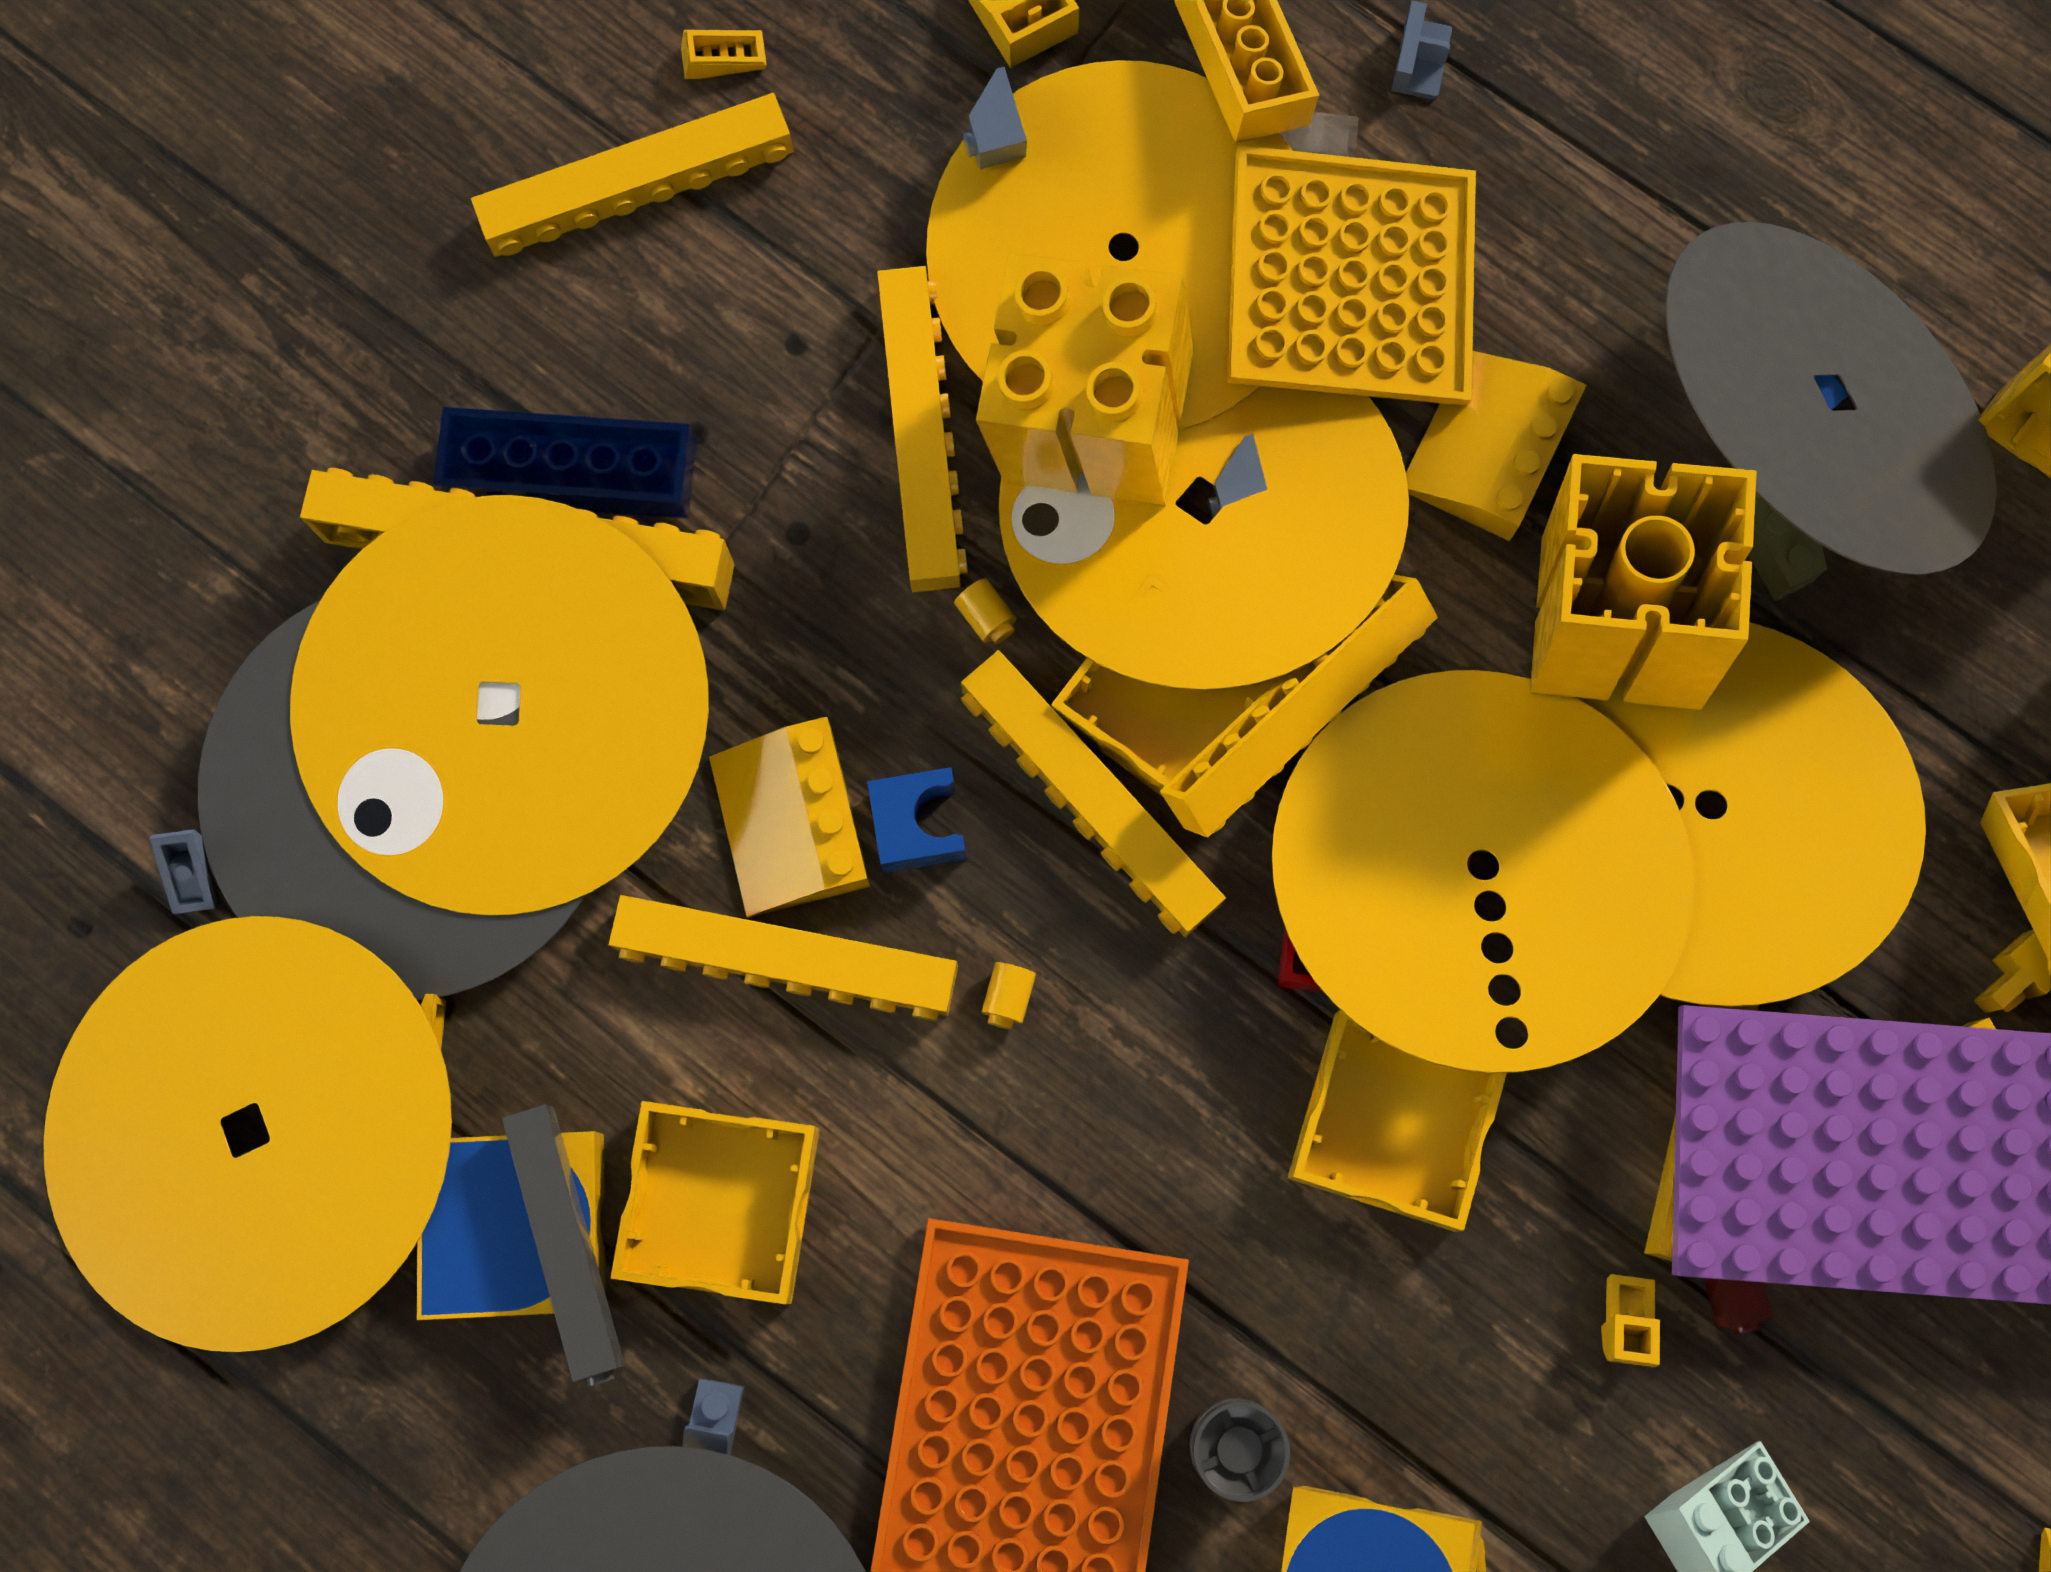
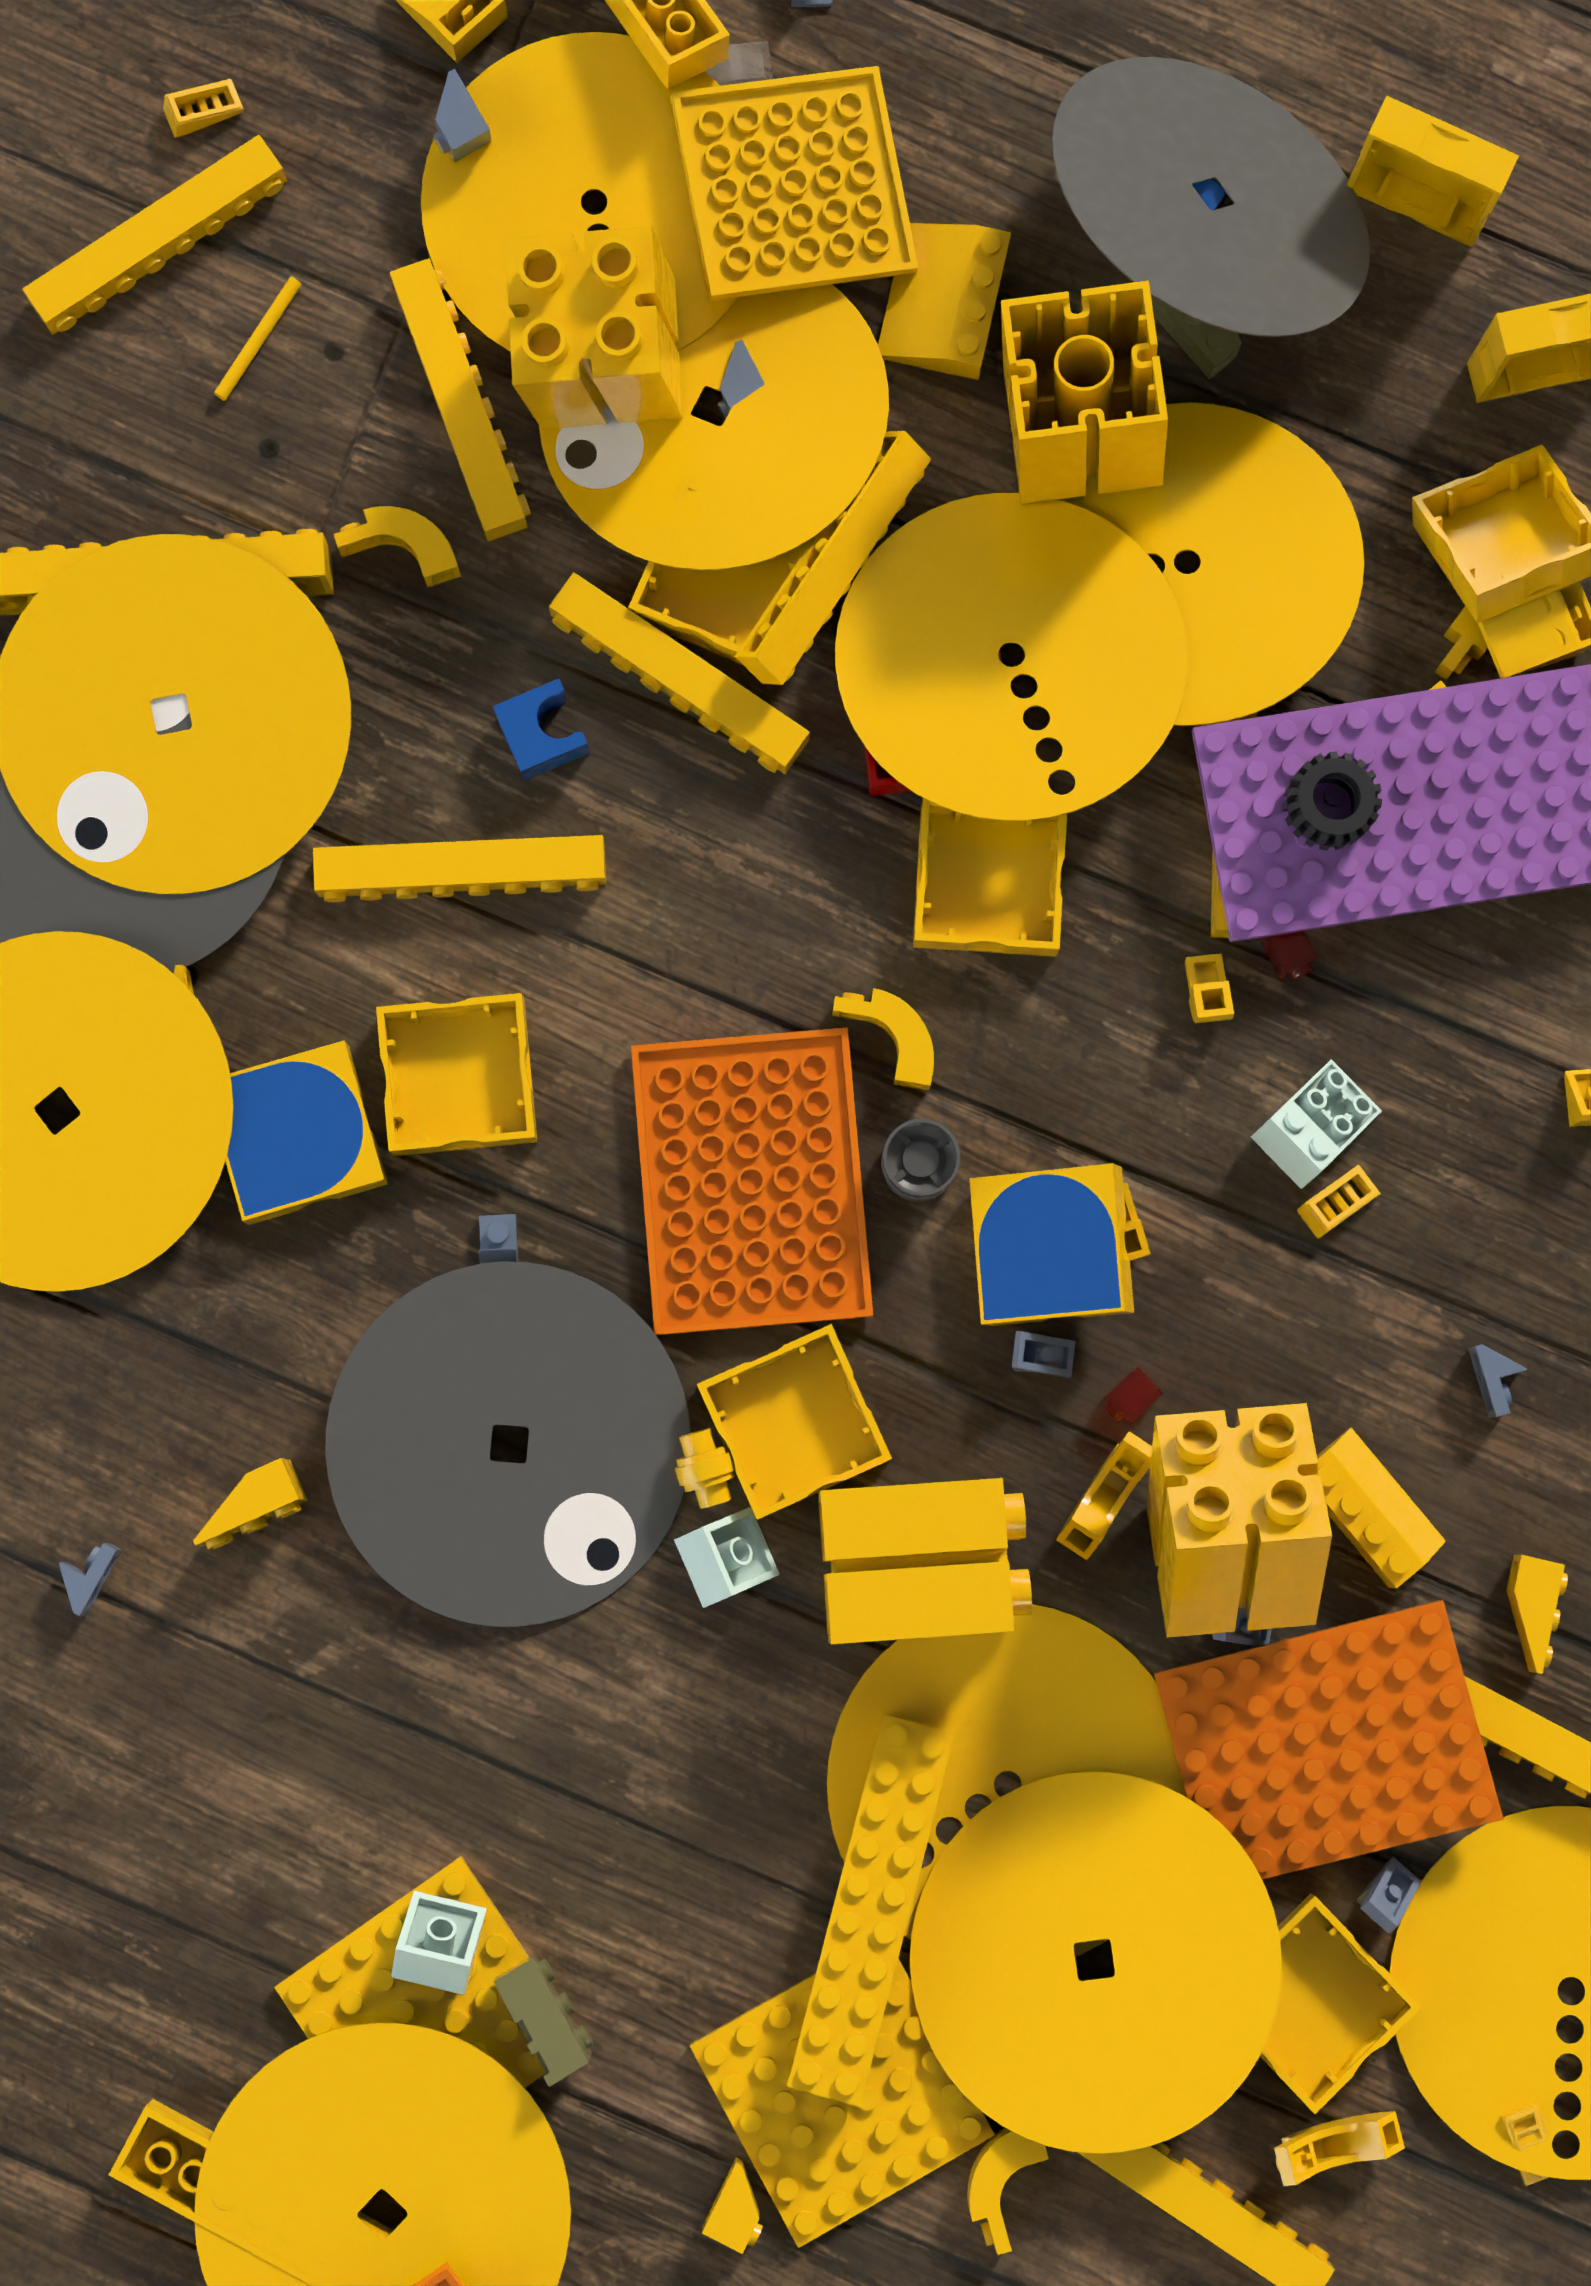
camera: 20 degrees left, 5 degrees up
clear blue brick [433,407,697,519] -> none
dark grey brick [502,1104,625,1387] -> none
yellow slope [709,717,871,918] -> none
yellow brick [954,578,1017,644] -> none
yellow brick [981,962,1036,1030] -> none
none -> yellow bar [214,276,302,401]
none -> yellow arch [333,506,461,588]
none -> yellow arch [832,988,934,1091]
none -> black tyre [1283,752,1382,850]

